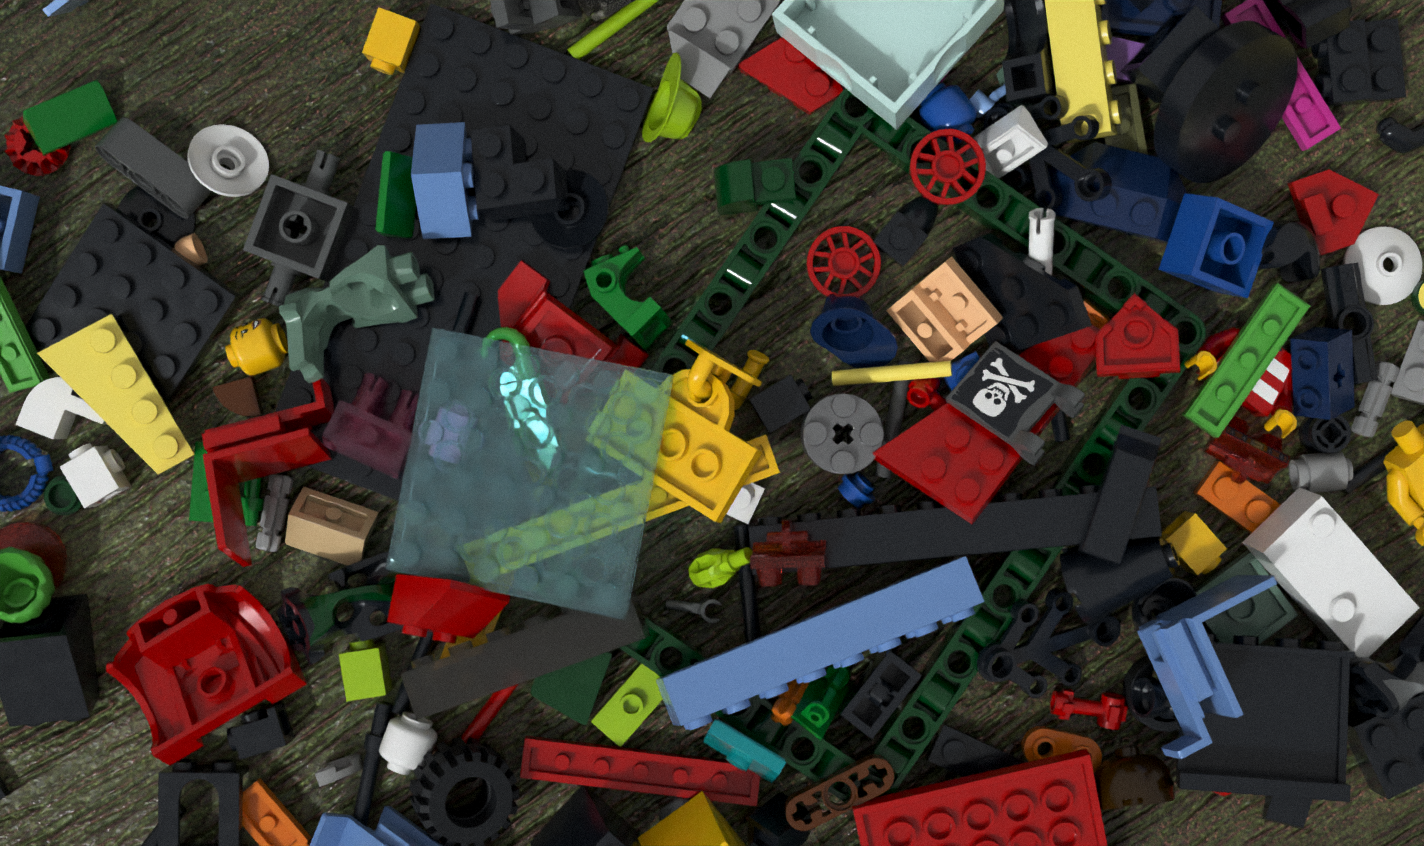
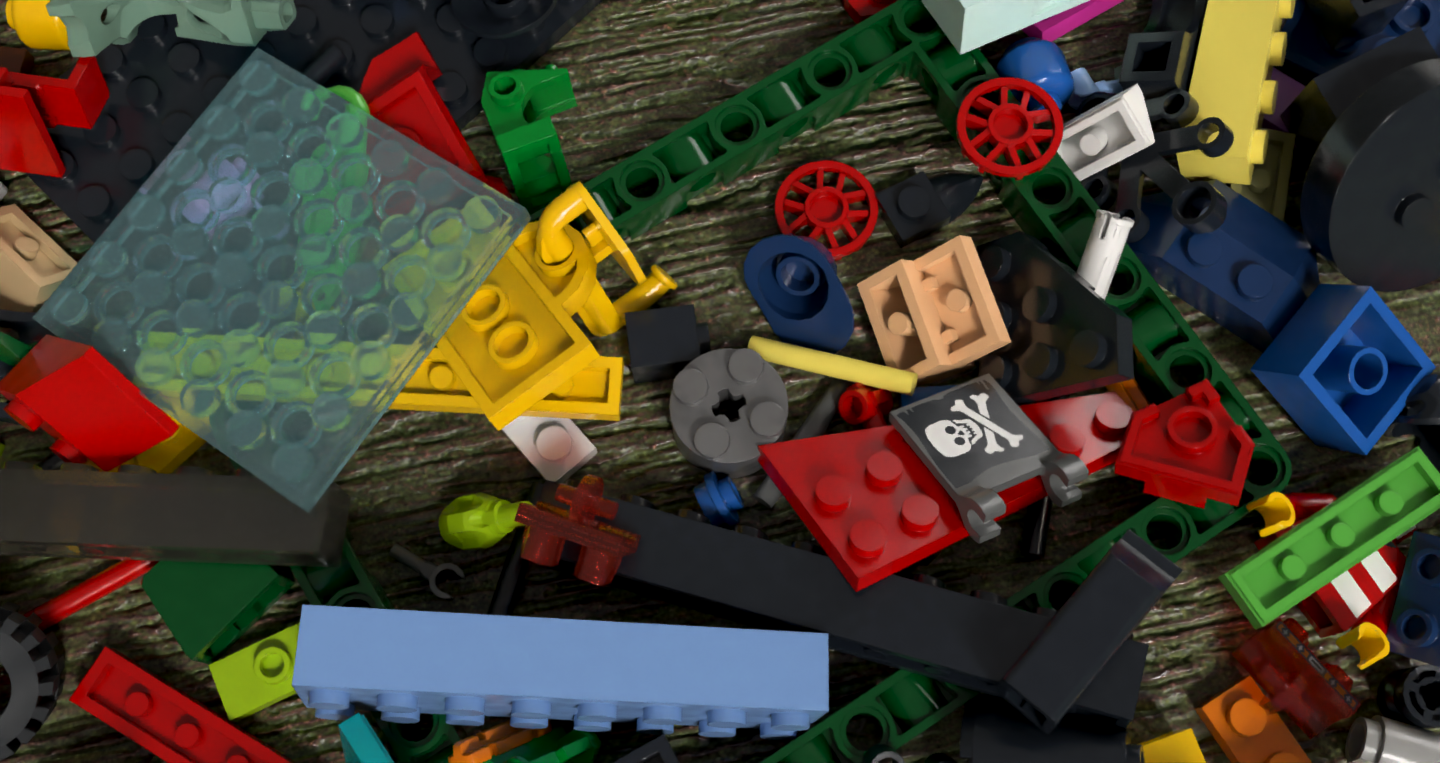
camera: 20 degrees right, 15 degrees down
clear pink brick [322,373,426,479] -> none
dark green brick [714,158,797,215] -> none

